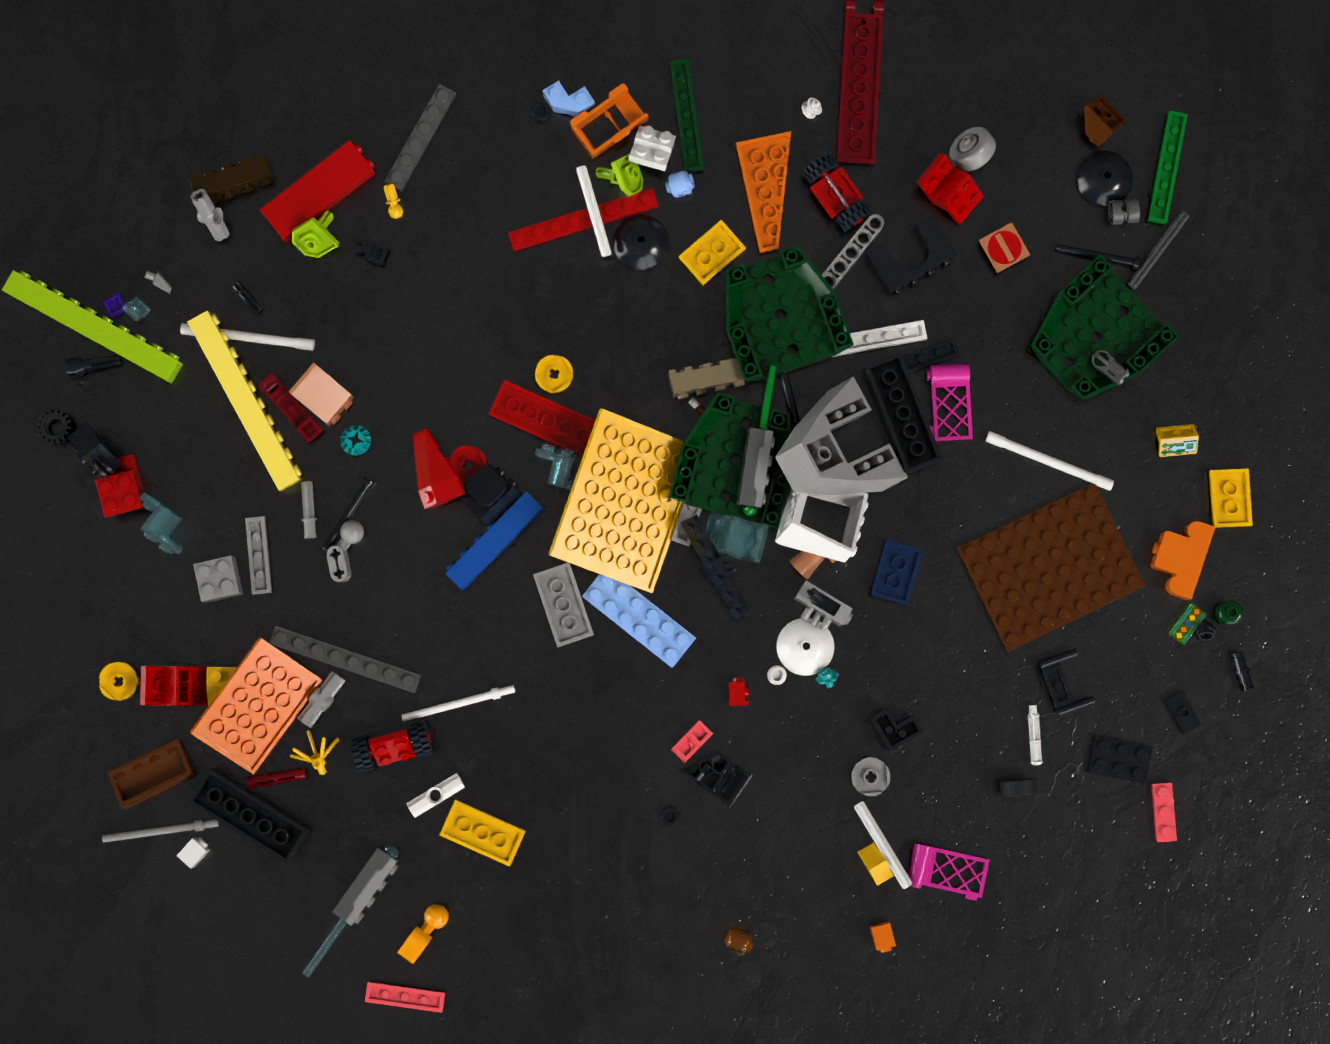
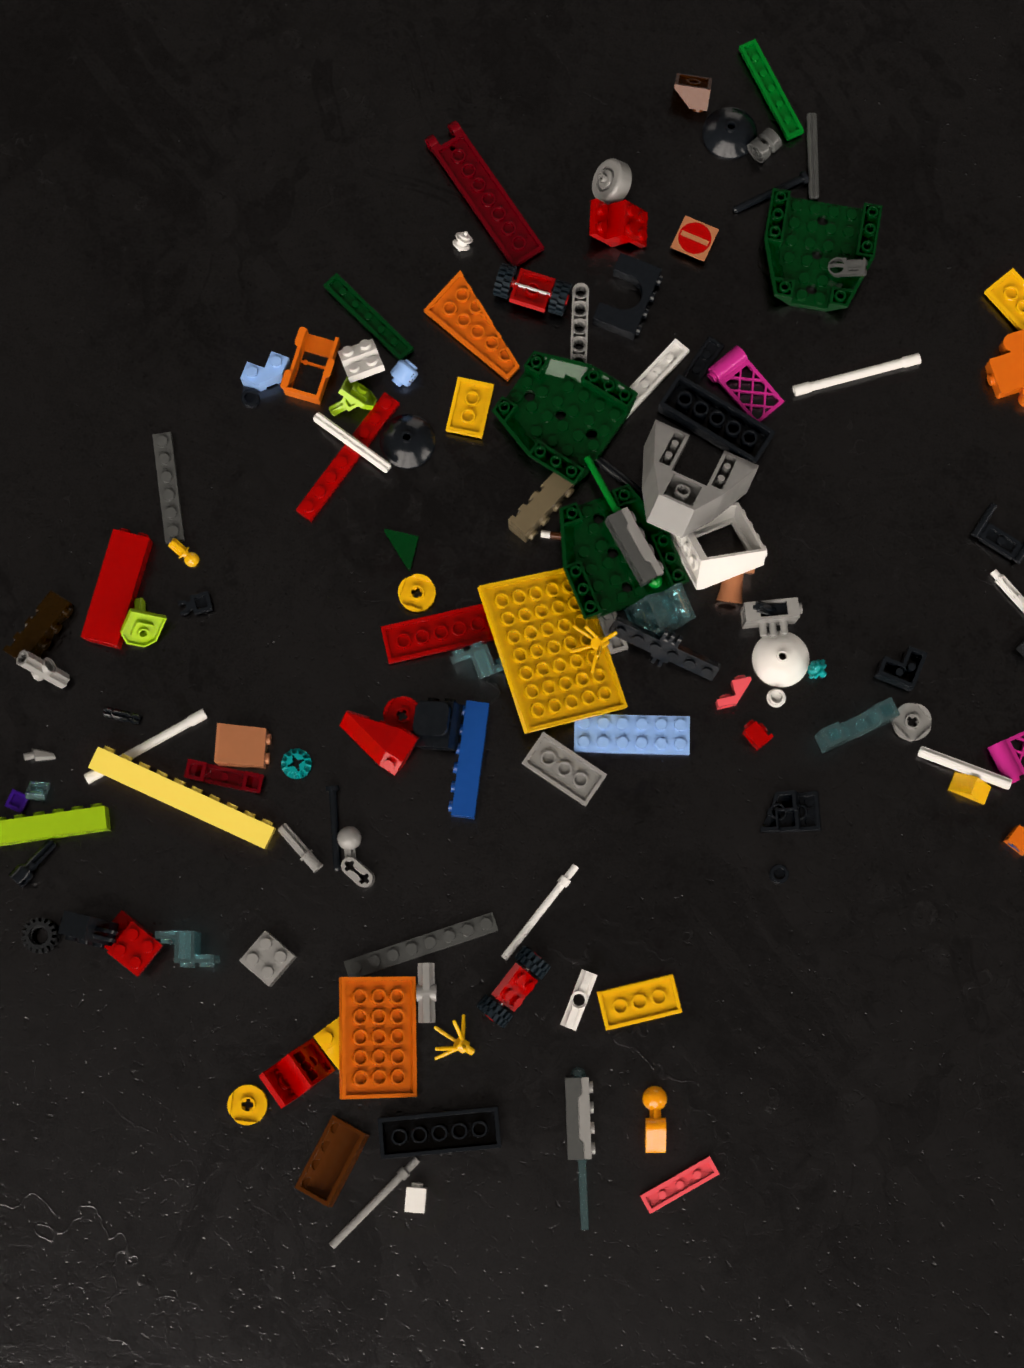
camera: 30 degrees left, 5 degrees down
light grey plate [245,516,272,595] -> none
dark red pin [246,767,307,789] -> none
coral slope [671,720,713,763] -> none
clear orange head [724,927,755,956] -> none
dark blue plate [870,539,923,606] -> none
reddish brown plate [956,483,1146,652] -> none
panel [1156,424,1199,457] -> none
none -> dark green tile [384,529,419,571]
none -> yellow plant [569,625,618,673]
none -> coral slope [715,675,752,710]
none -> clear light blue arch [814,697,900,754]

